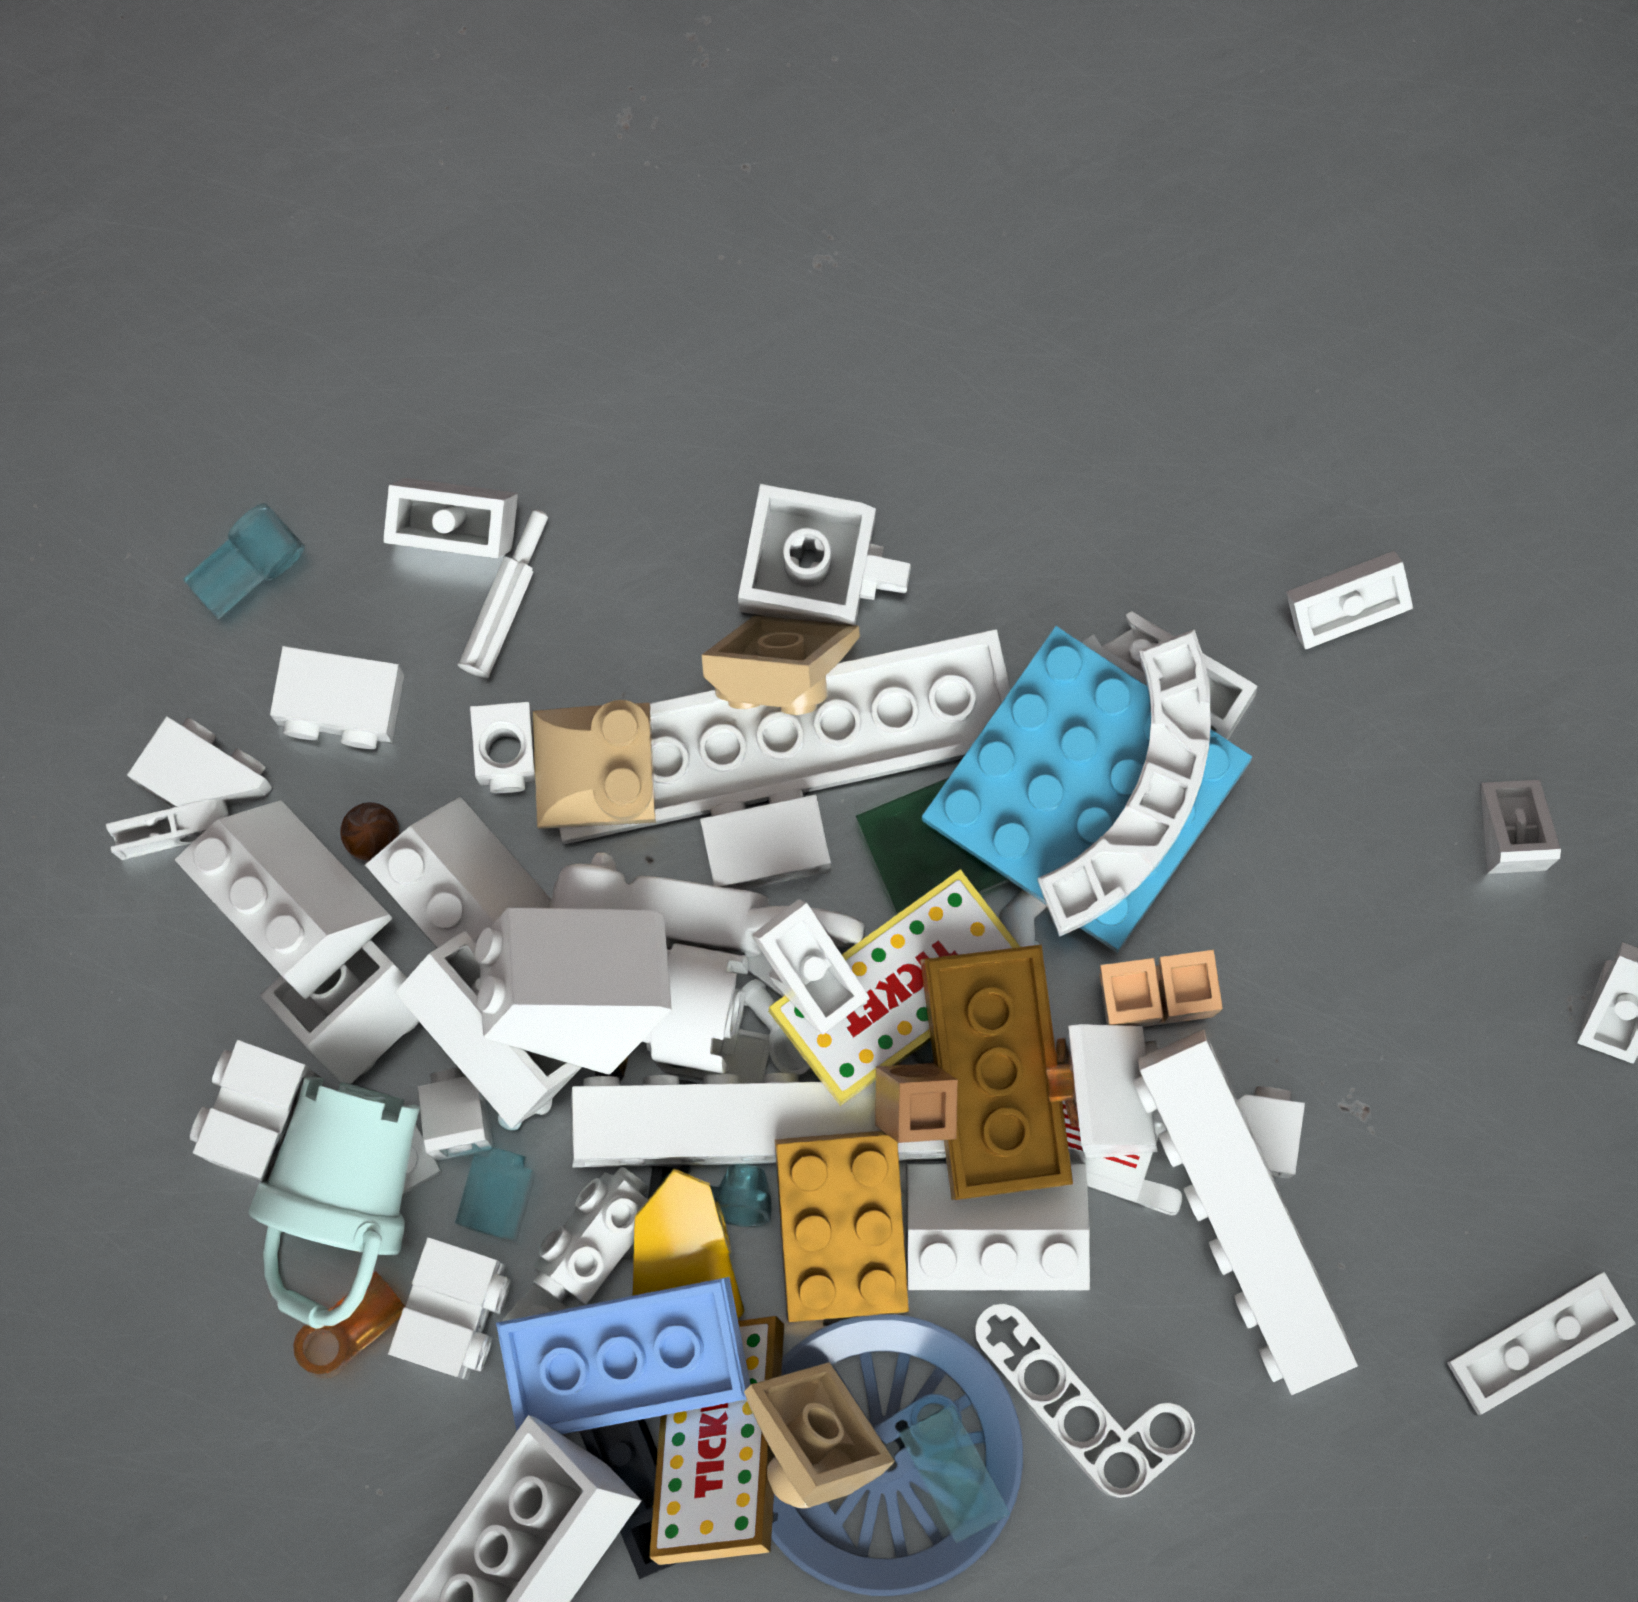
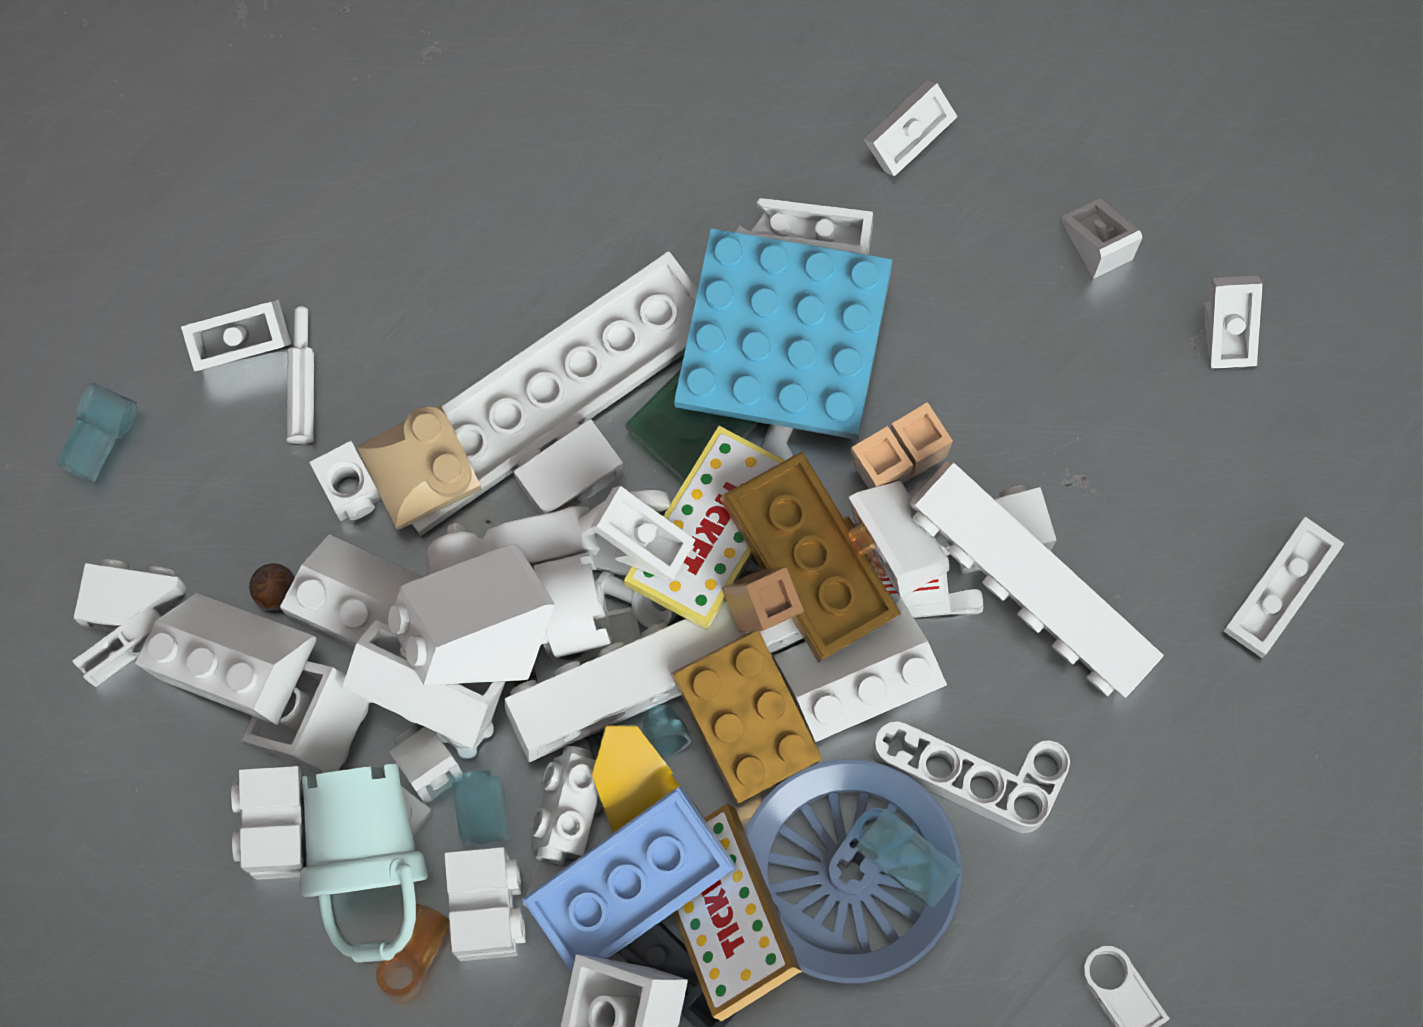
camera: 25 degrees left, 5 degrees down
white brick [270,646,404,749] -> none
tan slope [702,616,860,715] -> none
white hinge [738,484,911,625] -> none
tan slope [744,1362,895,1508] -> none
white tile [1037,629,1211,937] -> none

